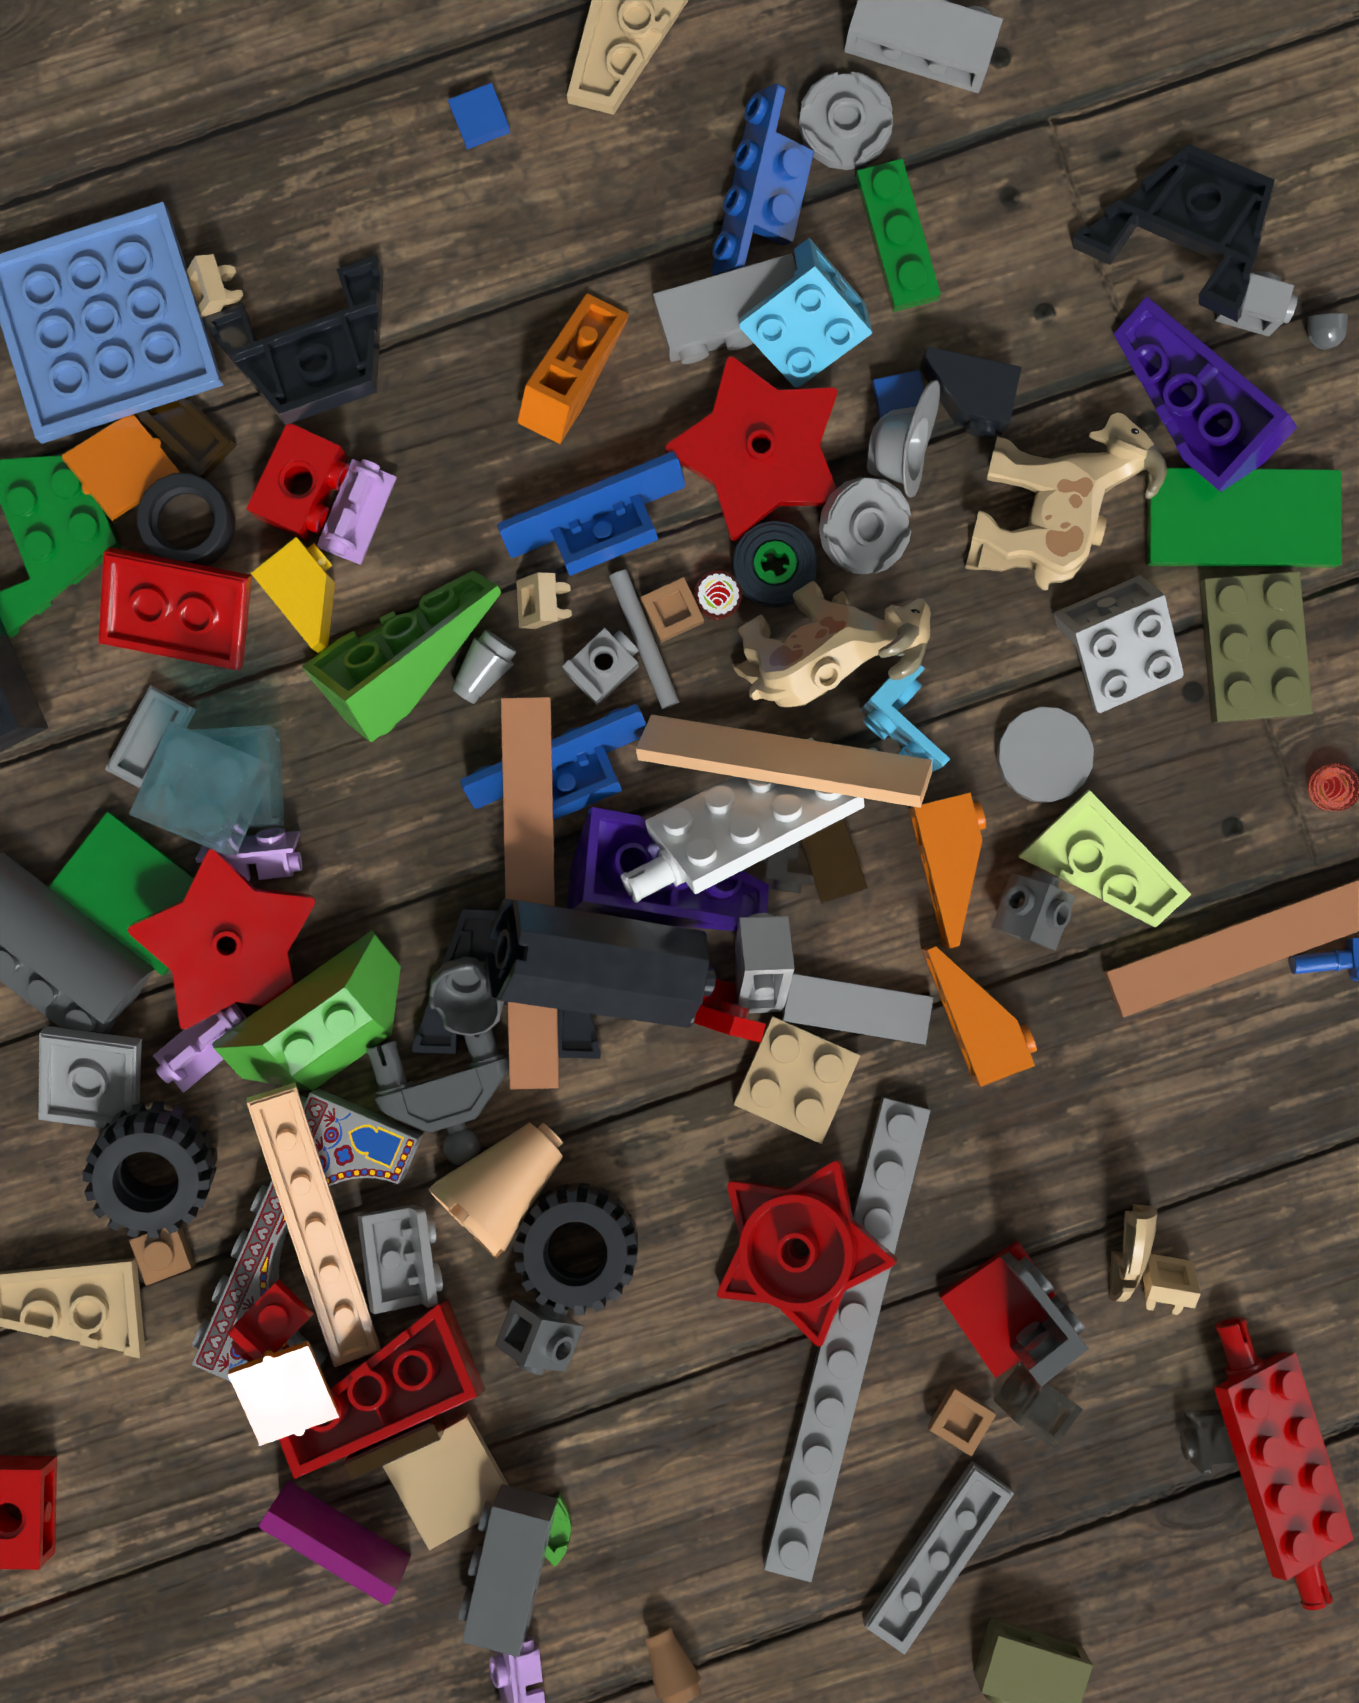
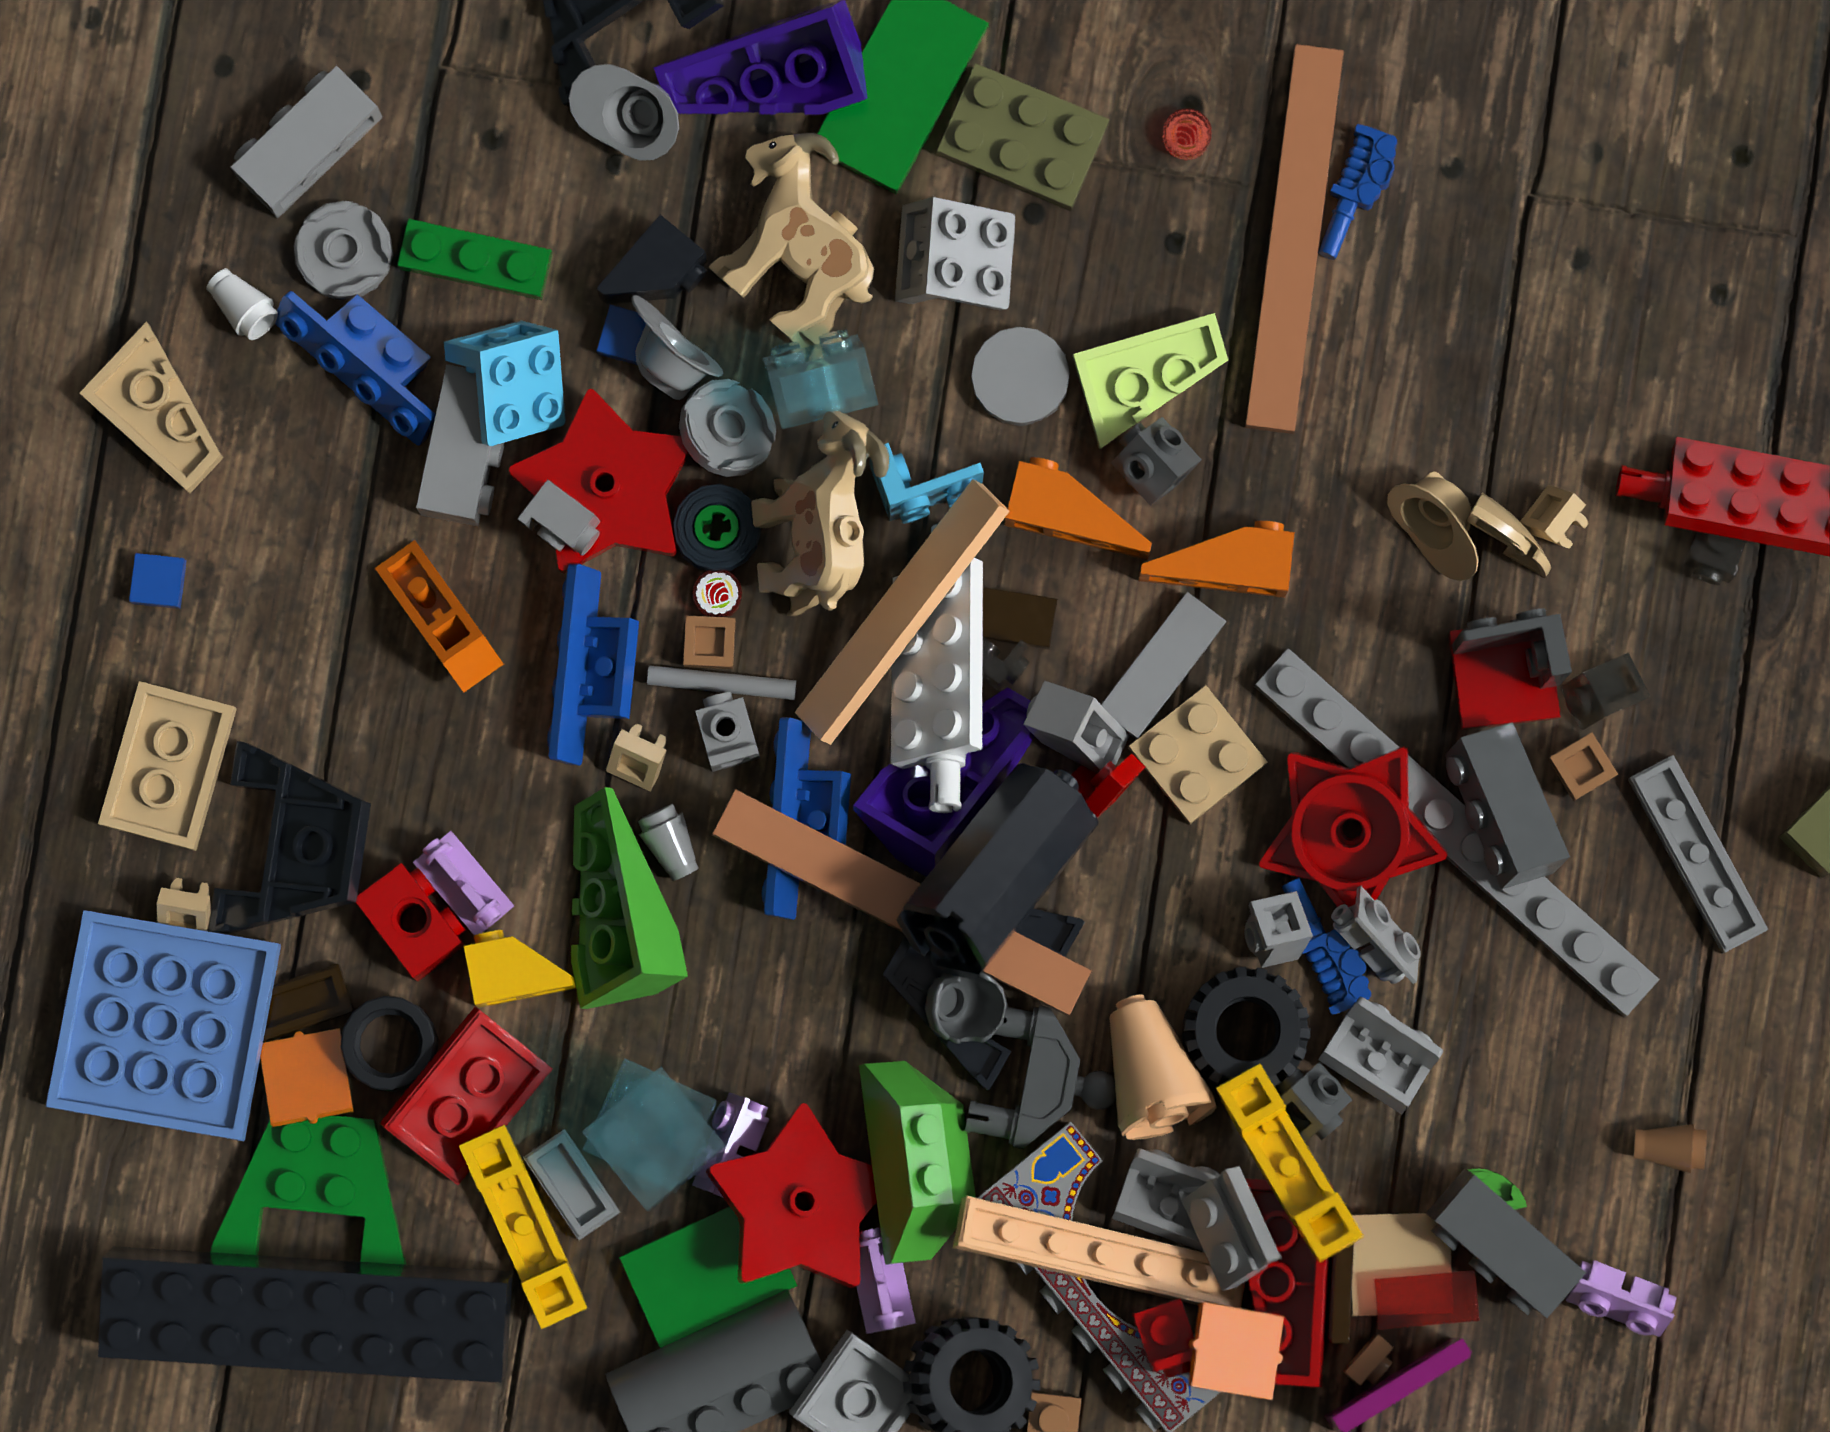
camera: 60 degrees left, 5 degrees down
none -> tan plate [98,681,237,851]
none -> white cone [207,269,278,340]
none -> yellow slope [459,1125,588,1329]
none -> light grey brick [518,479,601,556]
none -> light grey piece [569,64,679,161]
none -> clear light blue brick [762,330,879,429]
none -> light grey plate [1181,1166,1281,1291]
none -> yellow slope [1216,1064,1364,1263]
none -> light grey brick [1244,891,1313,968]
none -> blue piece [1282,878,1371,1015]
none -> light grey bracket [1318,997,1443,1115]
none -> light grey hinge [1331,886,1421,984]
none -> medium nougat plate [1341,1334,1393,1386]
none -> clear red tile [1373,1270,1480,1330]
none -> tan piece [1387,471,1479,581]
none -> dark grey brick [1445,722,1570,890]

